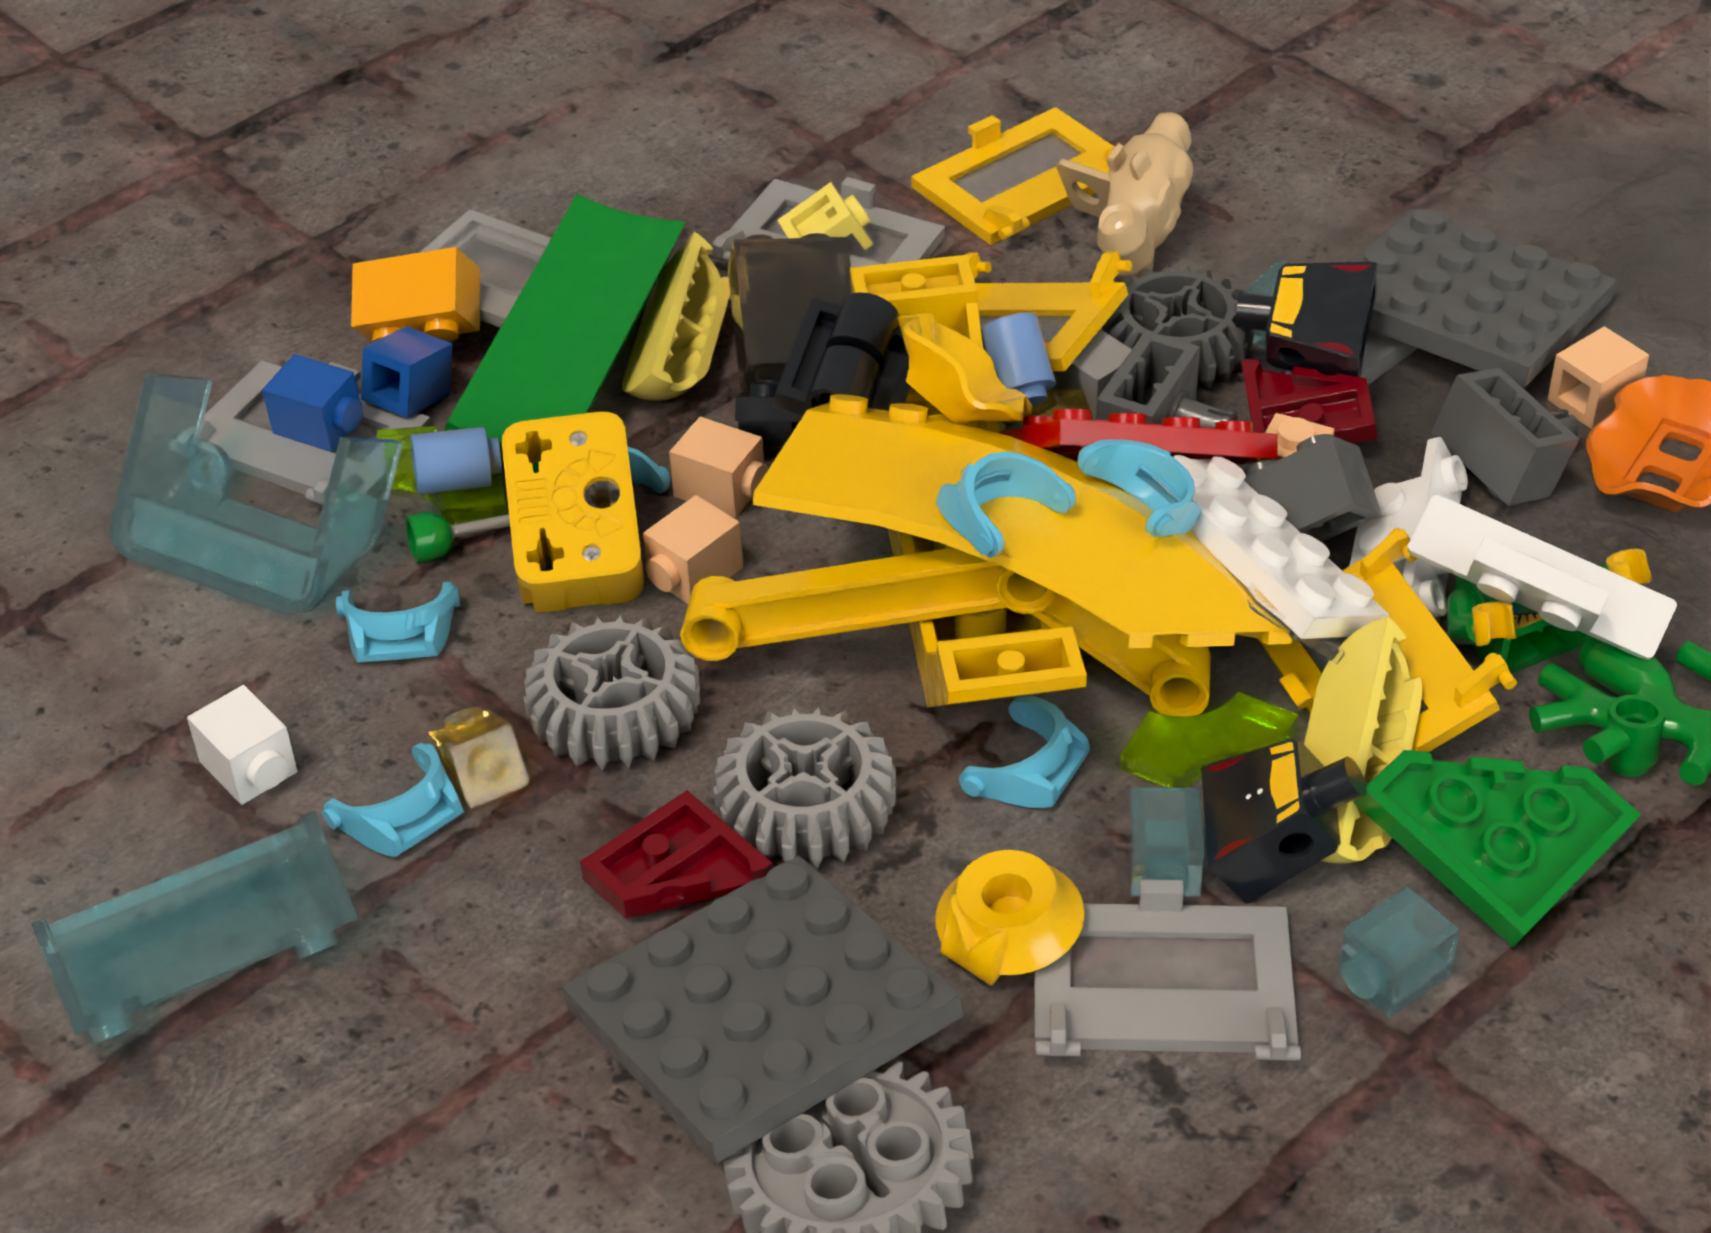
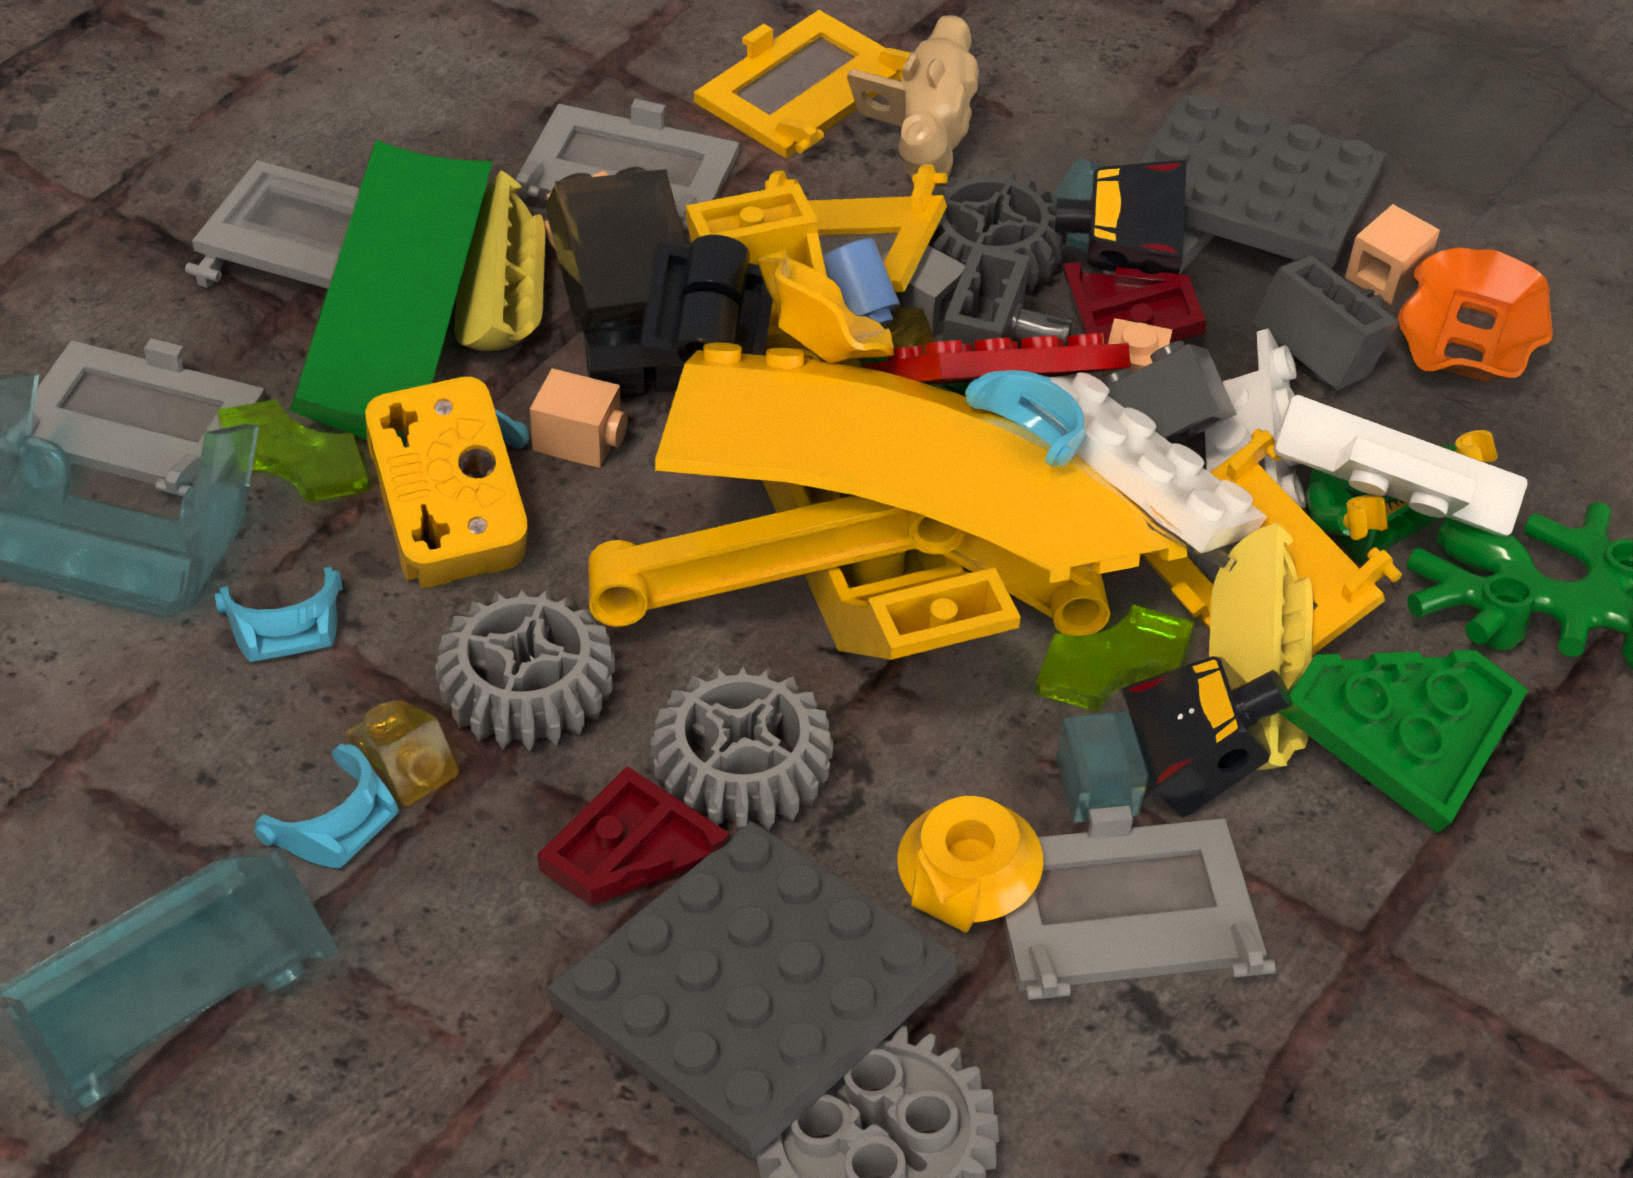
camera: 15 degrees left, 5 degrees up
white brick [187,685,298,805] -> none
blue brick [262,354,364,452] -> none
light orange brick [351,247,481,343] -> none
blue brick [361,326,453,418] -> none
green hinge [405,512,510,563] -> none
medium blue brick [410,427,502,495] -> none
light nougat brick [643,495,744,604] -> none
light yellow bracket [777,182,874,260] -> none
medium azure helmet [936,451,1076,558] -> none
medium azure helmet [959,696,1090,808] -> none
clear light blue brick [1338,886,1460,1018] -> none

